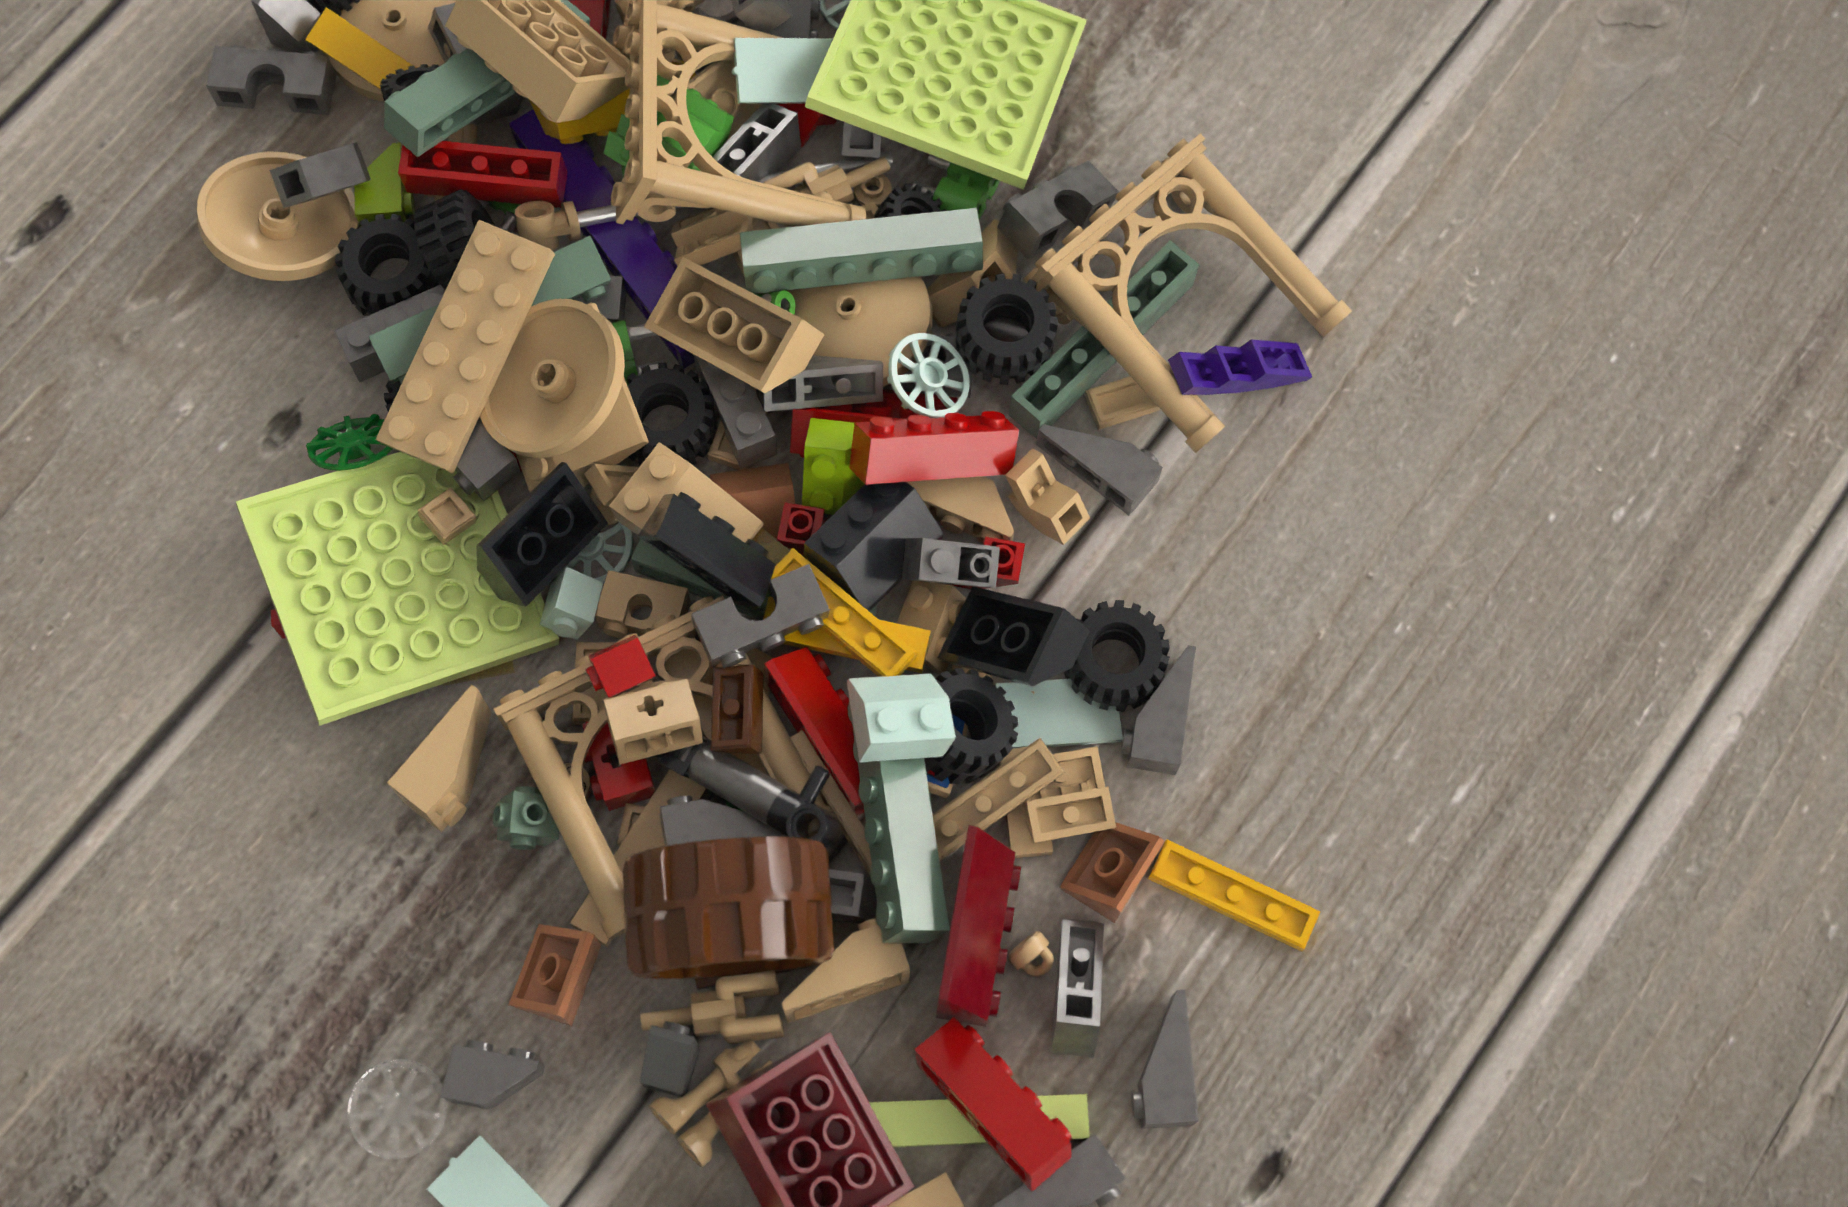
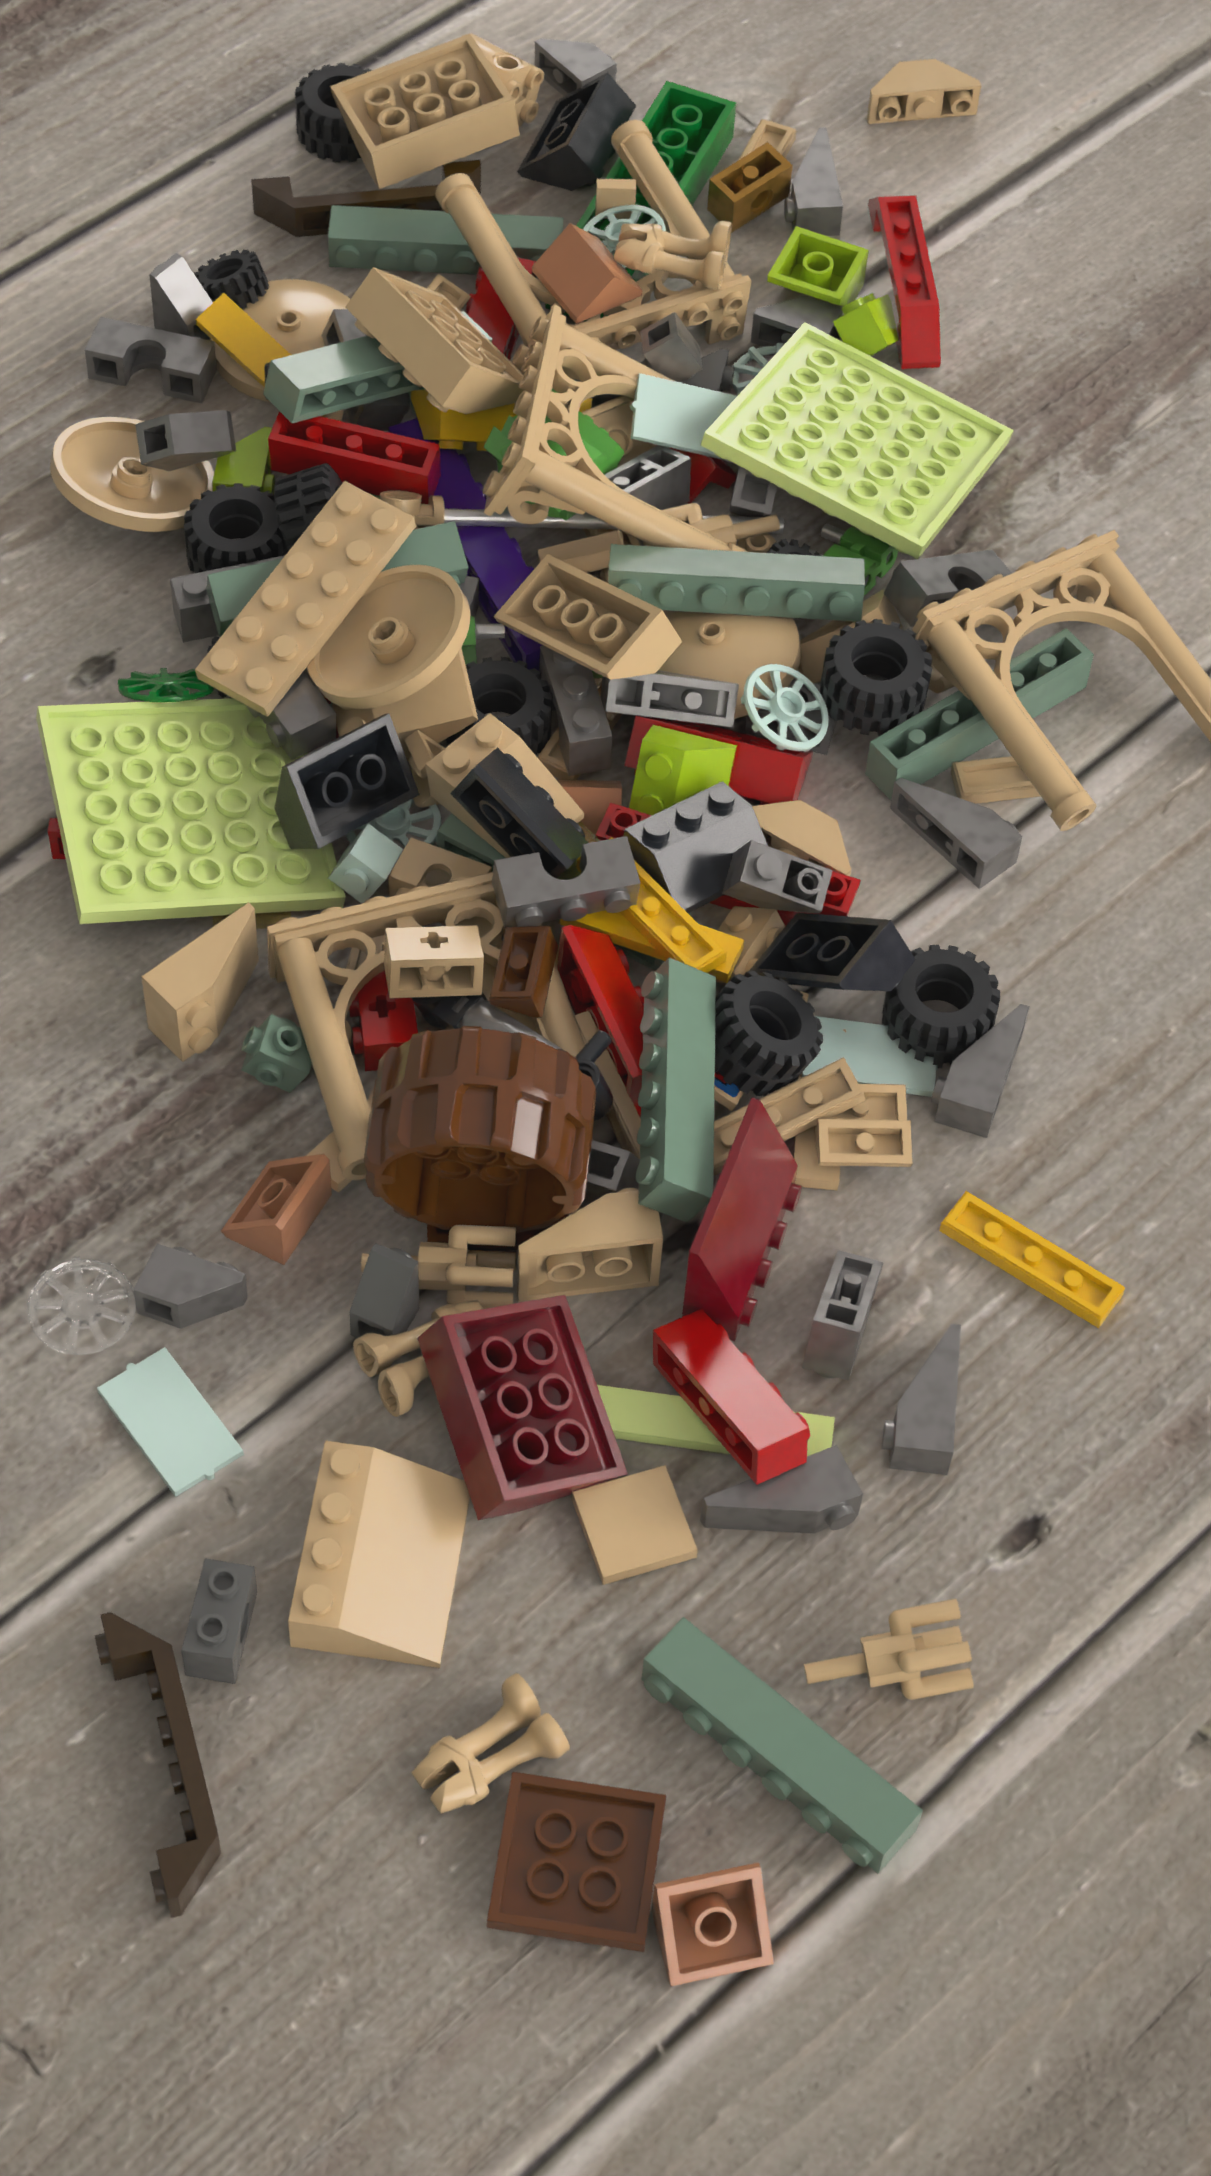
camera: 10 degrees right, 15 degrees down
tan tile [418,487,476,545] -> none
red brick [585,635,655,698] -> none
light aqua slope [847,674,956,762] -> none
brick [849,411,1019,485] -> none
tan brick [1005,448,1090,545] -> none
tan tile [1007,931,1054,976] -> none
nougat slope [1060,822,1165,923] -> none
dark purple slope [1168,339,1312,395] -> none

